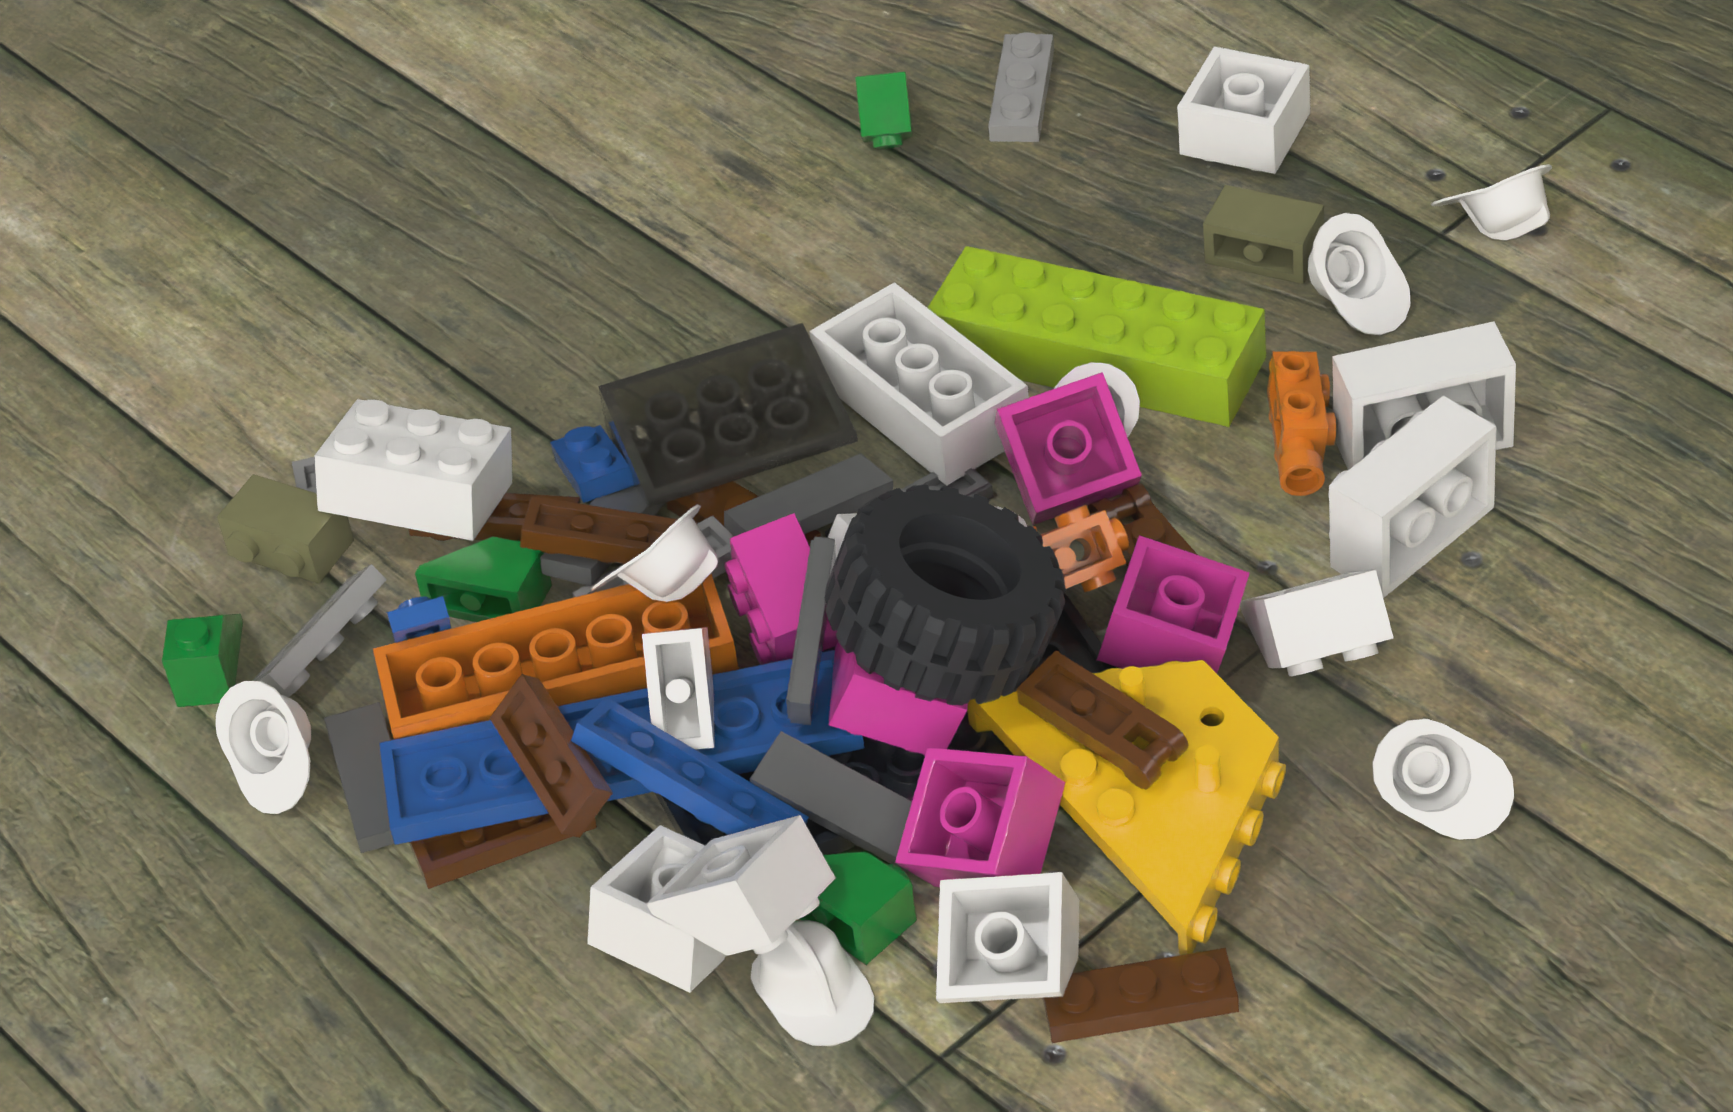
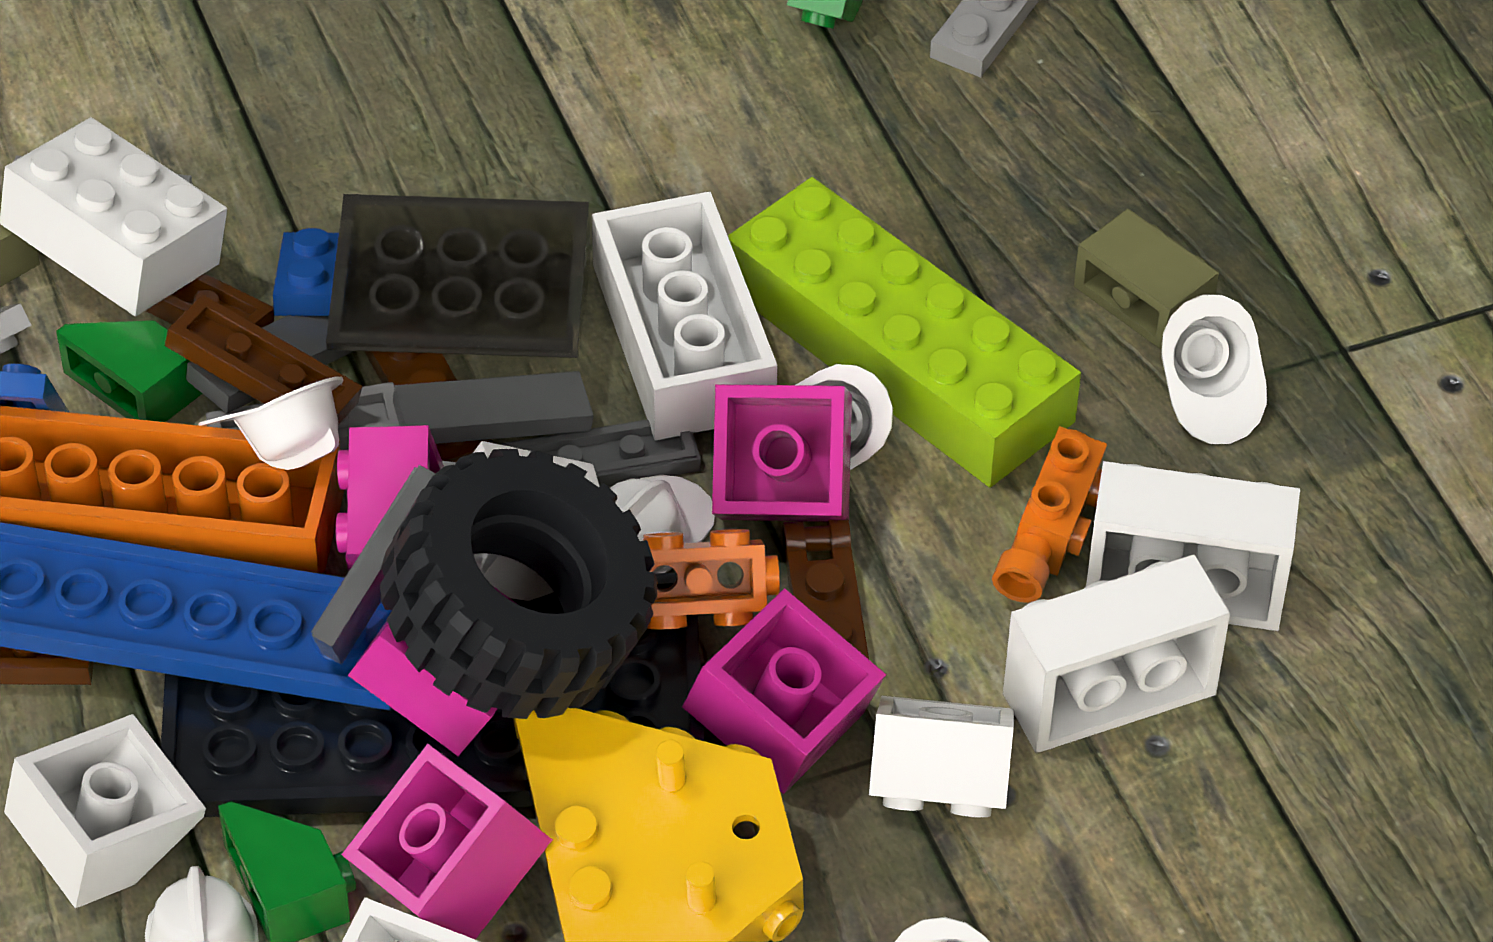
camera: 15 degrees right, 5 degrees up
reddish brown plate [490,674,613,838] -> none
blue plate [571,697,809,835] -> none
white slope [642,627,715,750] -> none
white slope [647,815,835,956] -> none
dark grey tile [750,731,912,872] -> none
reddish brown plate [1017,650,1189,789] -> none
white brick [1177,46,1310,174] -> none
white piece [1431,164,1552,240] -> none

